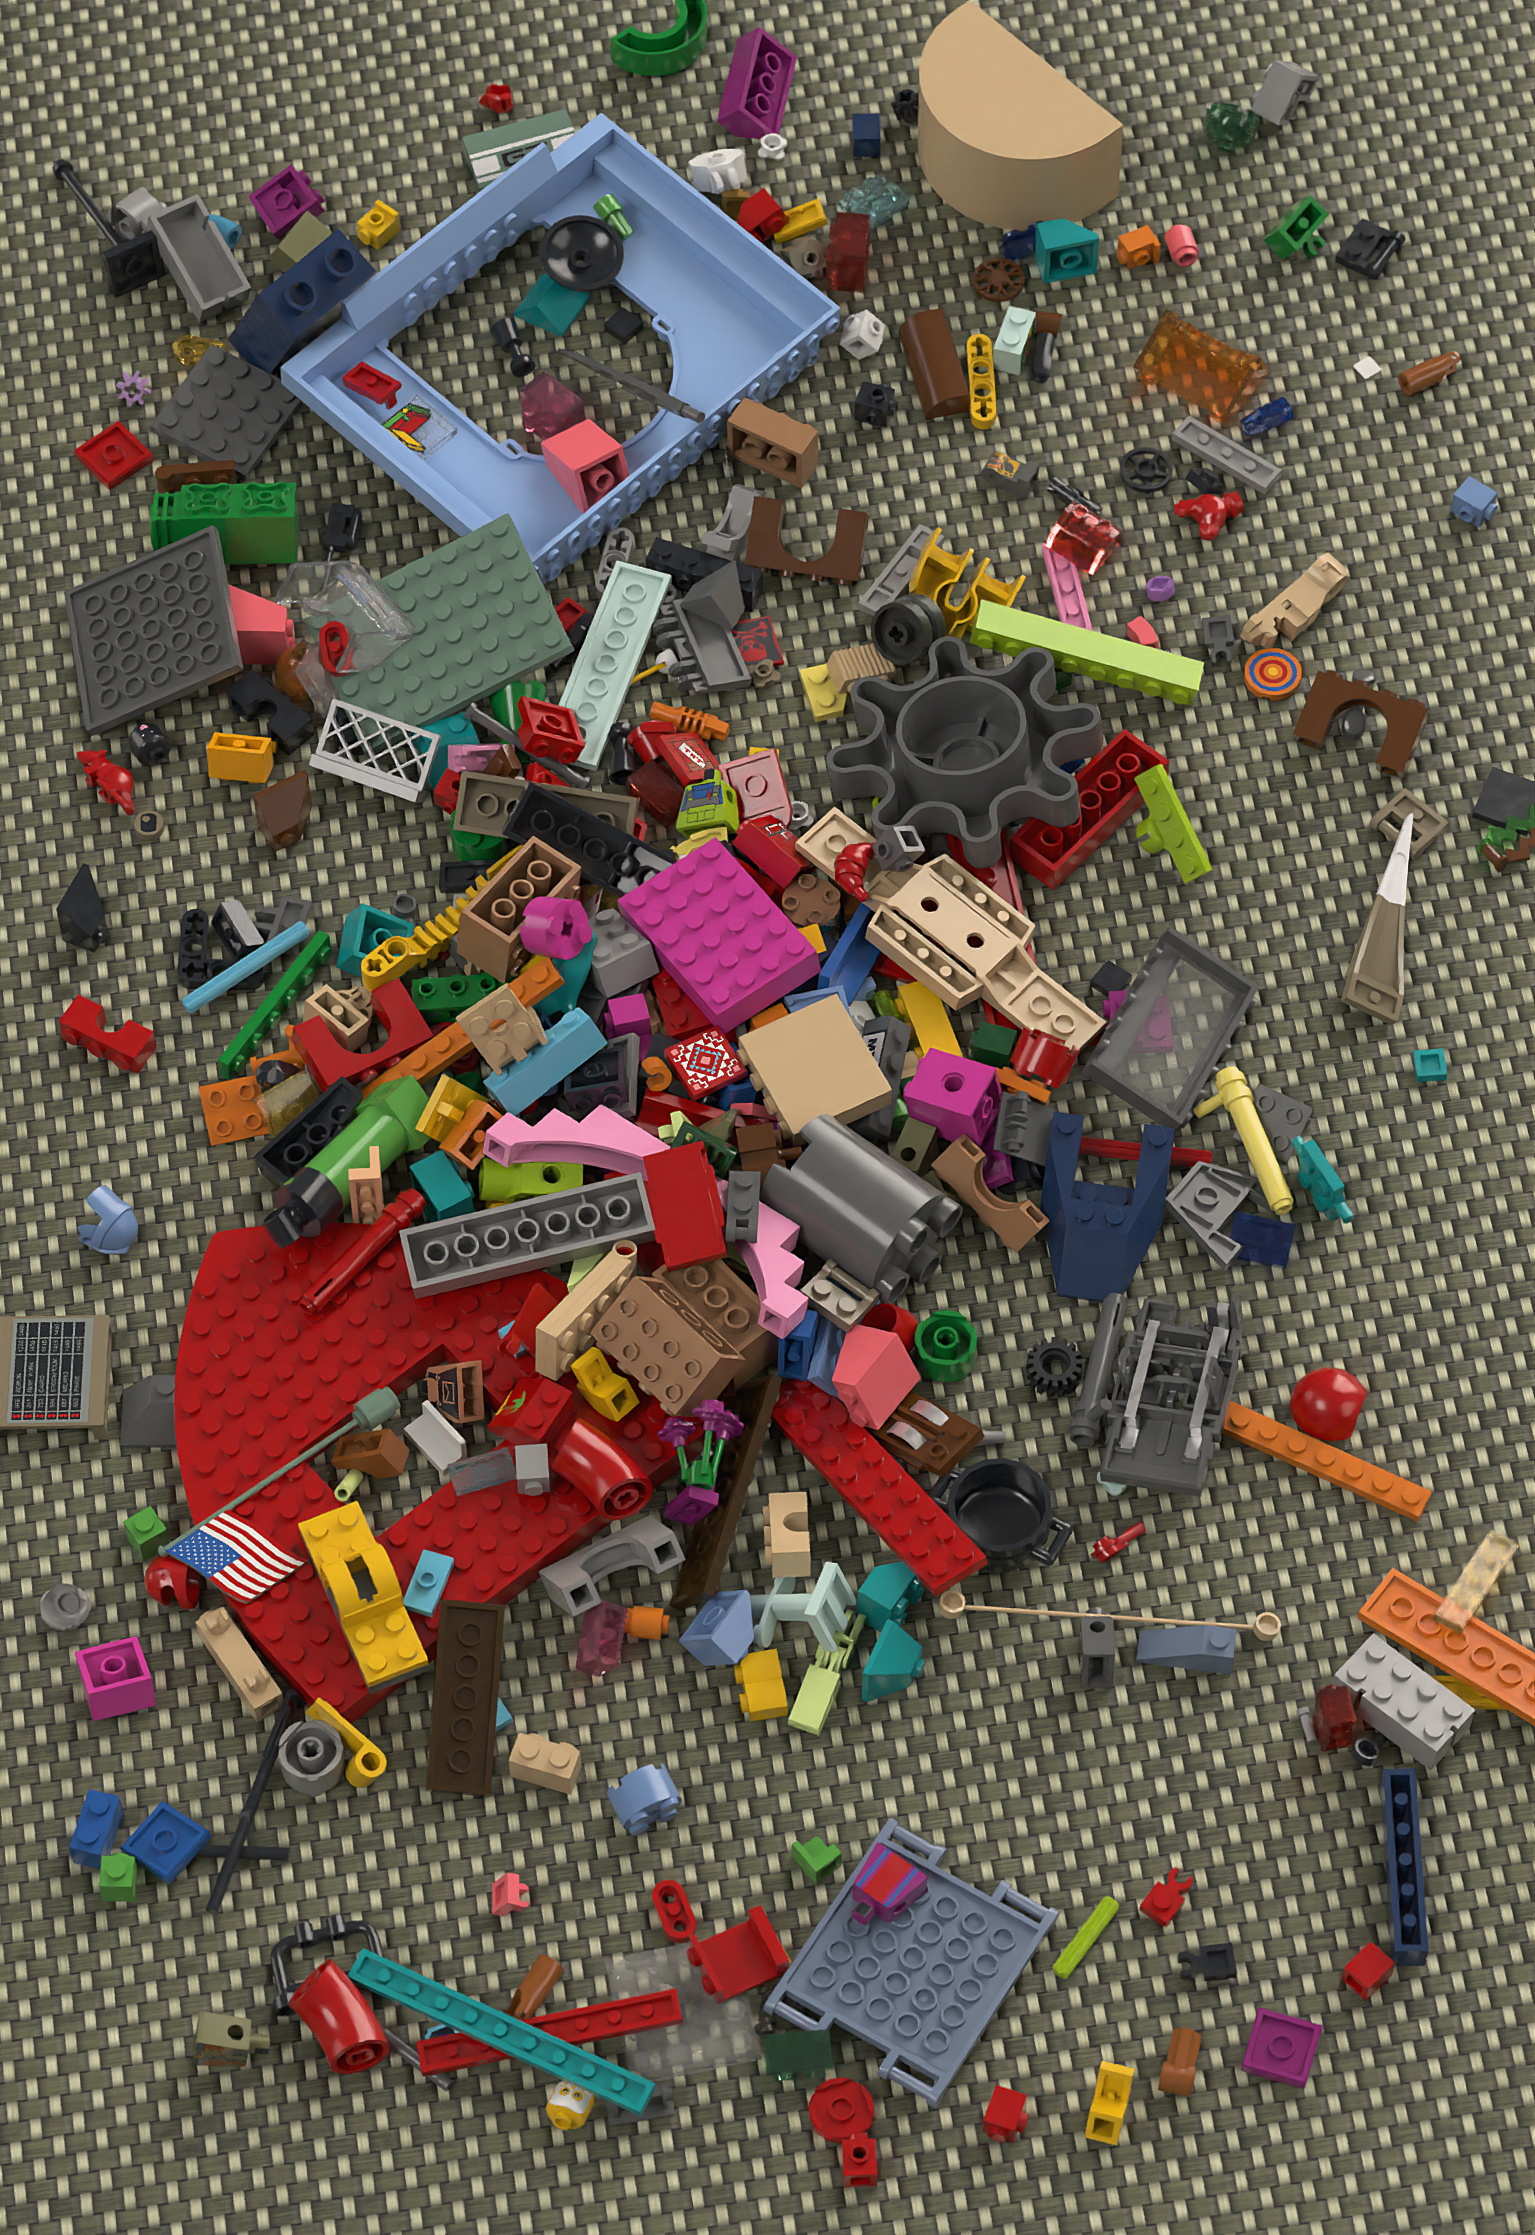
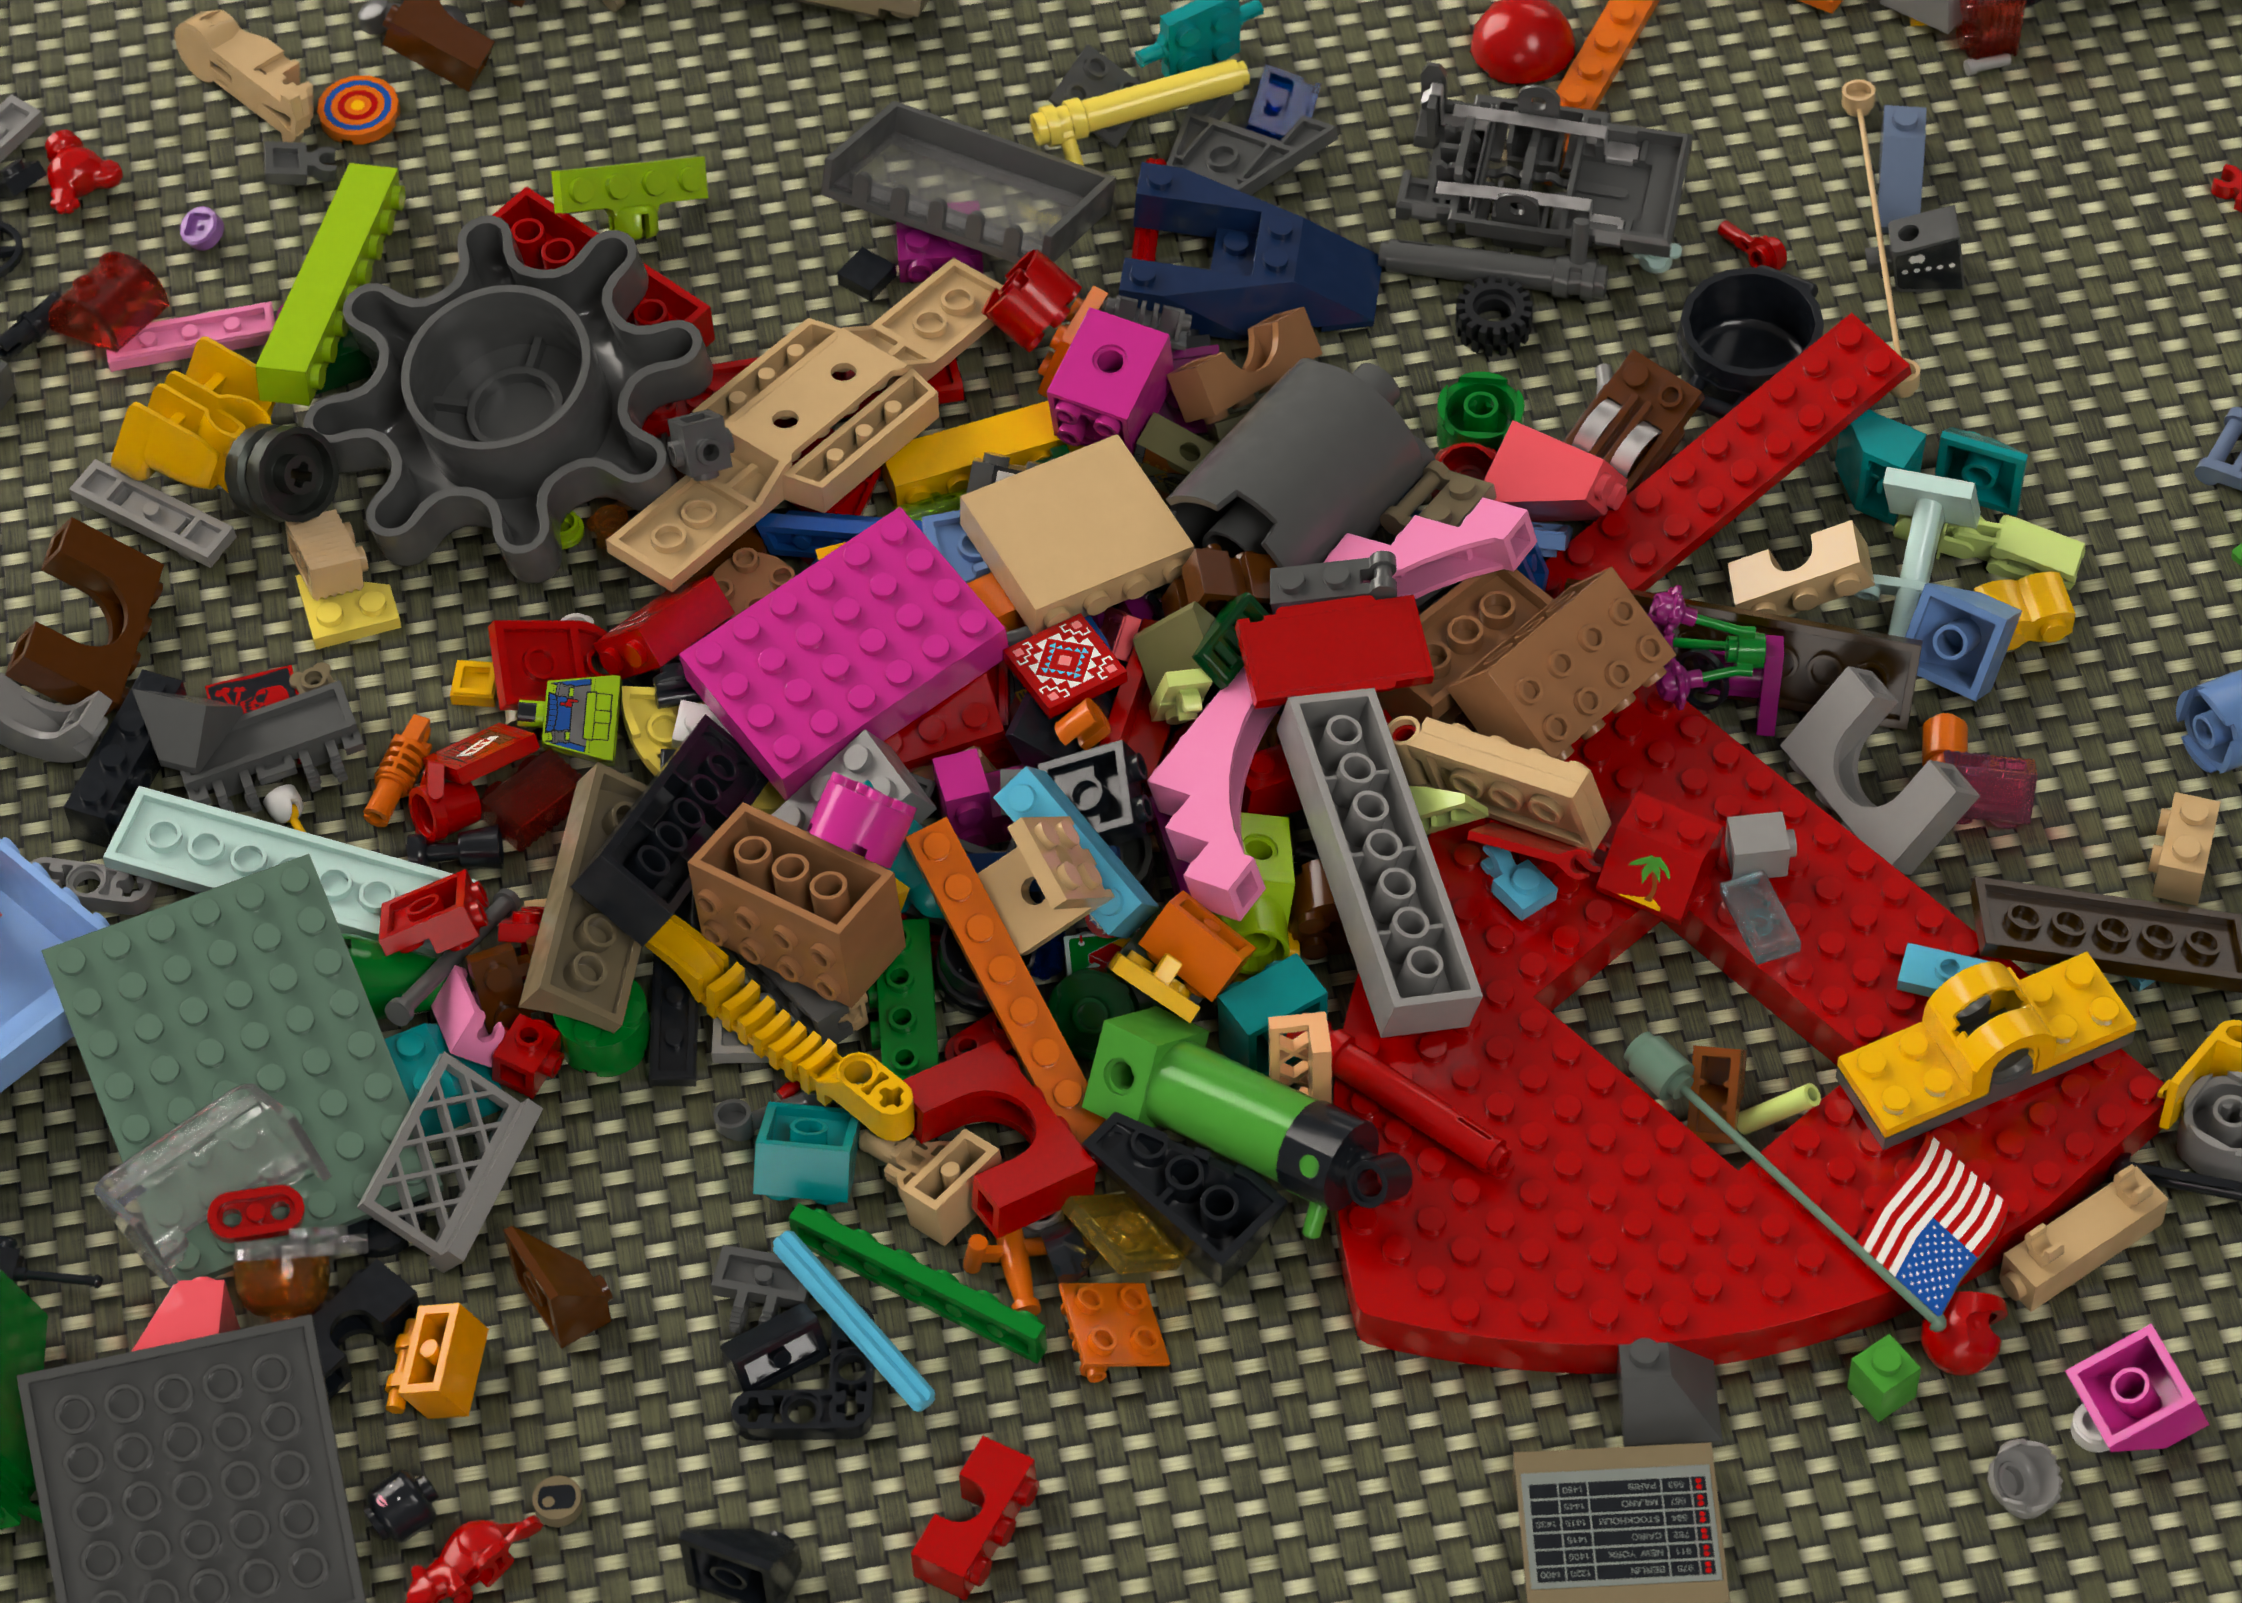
camera: 90 degrees left, 5 degrees down
medium blue helmet [77,1185,138,1255] -> none
white panel [404,1400,468,1476] -> none
nougat torso [422,1360,484,1423] -> none
red brick [551,1418,653,1521] -> none
yellow brick [570,1347,640,1422] -> none
red piece [834,842,875,902] -> none
dark green brick [969,1021,1017,1070] -> none
coral piece [1126,616,1159,649] -> none

